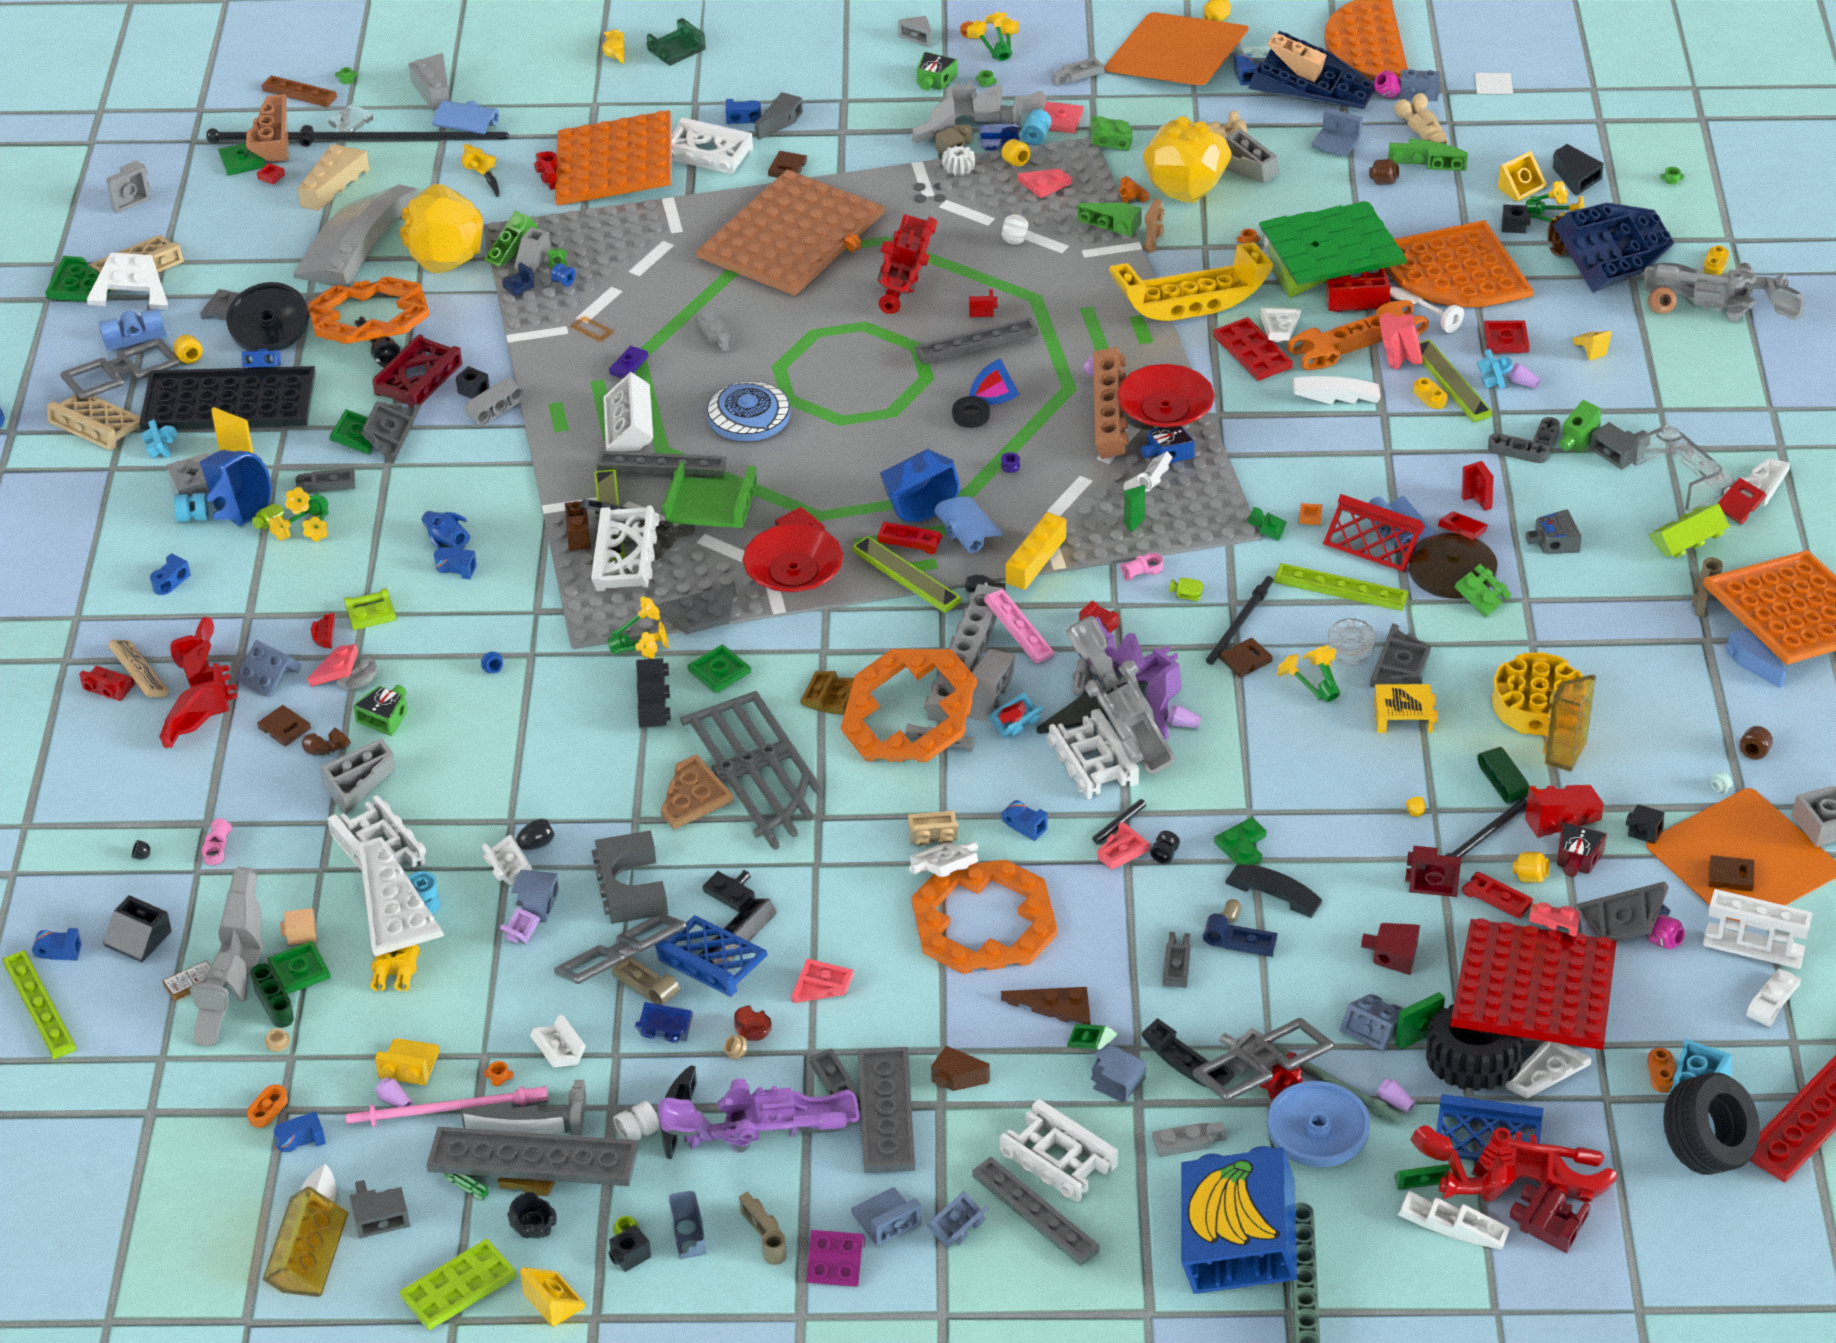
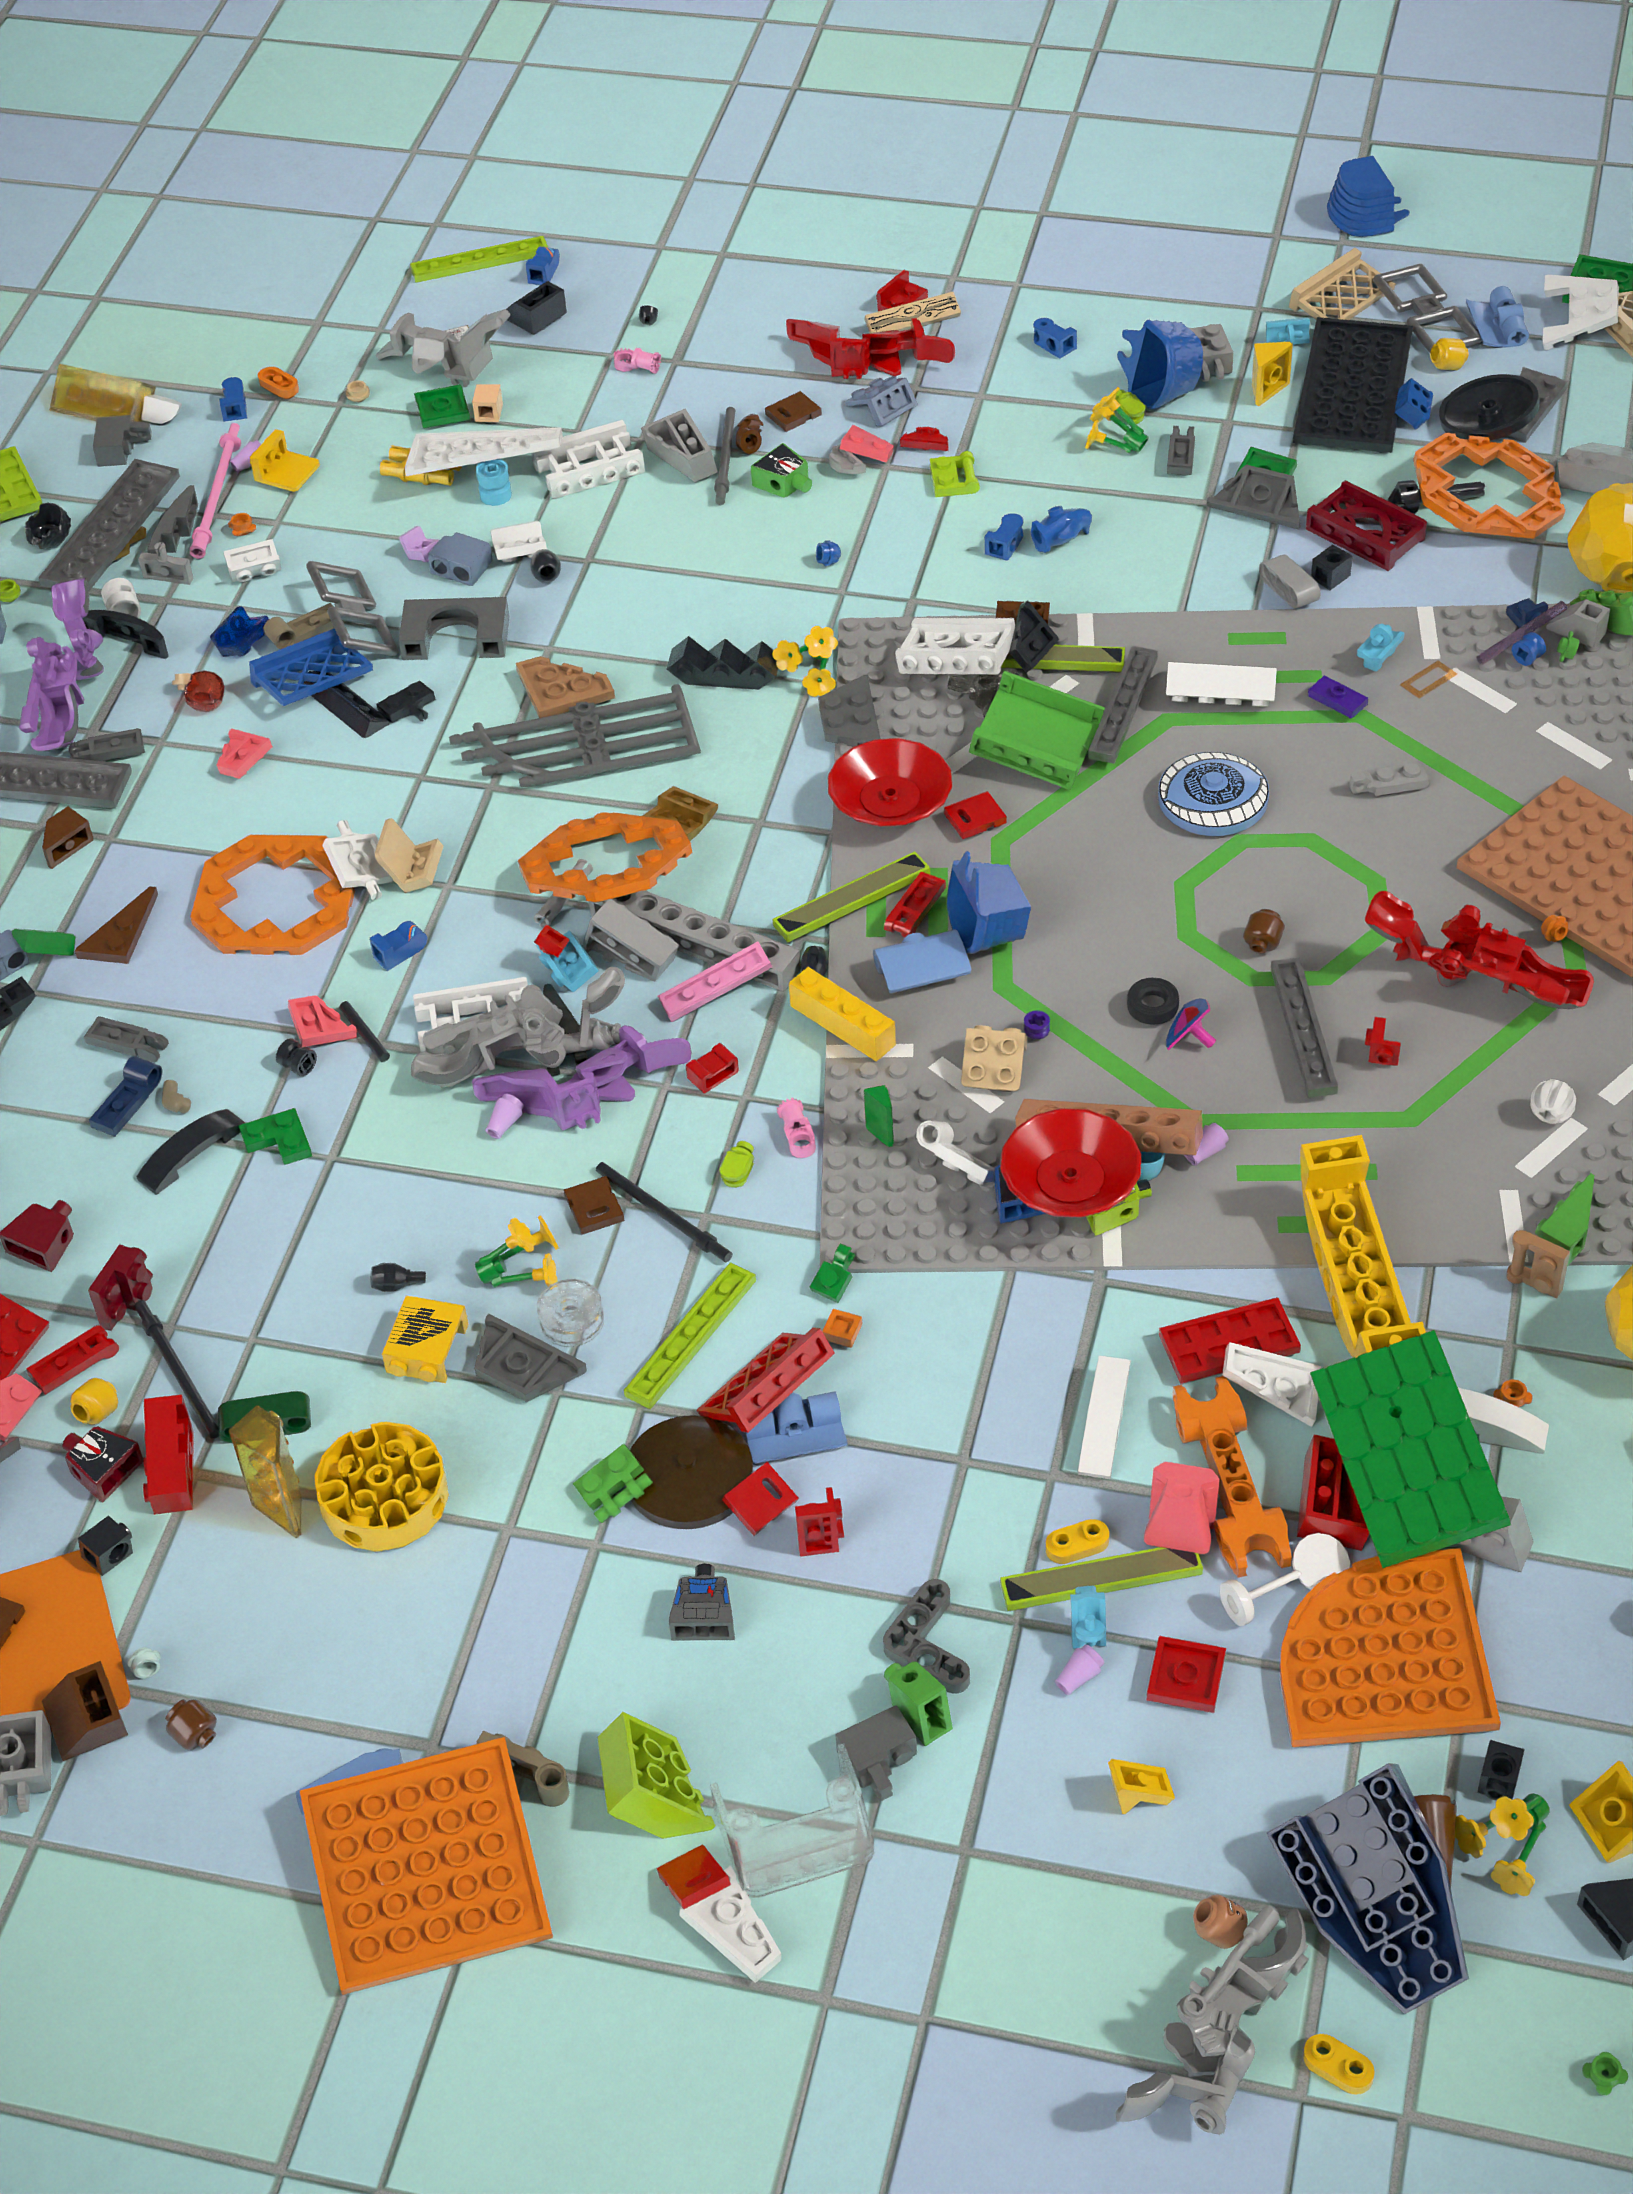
camera: 105 degrees right, 5 degrees up
dark green beam [250,963,294,1028] -> none
green plate [687,644,751,693] -> none
yellow hinge [1406,797,1426,817] -> none
none -> reddish brown slope [42,1661,128,1761]
none -> black piece [370,1263,426,1292]
none -> dark grey bar [714,407,736,505]
none -> tan bracket [961,1025,1027,1092]
none -> reddish brown head [1243,909,1285,953]
none -> medium azure hips [1357,623,1405,671]
none -> clear purple bar [1476,601,1567,665]

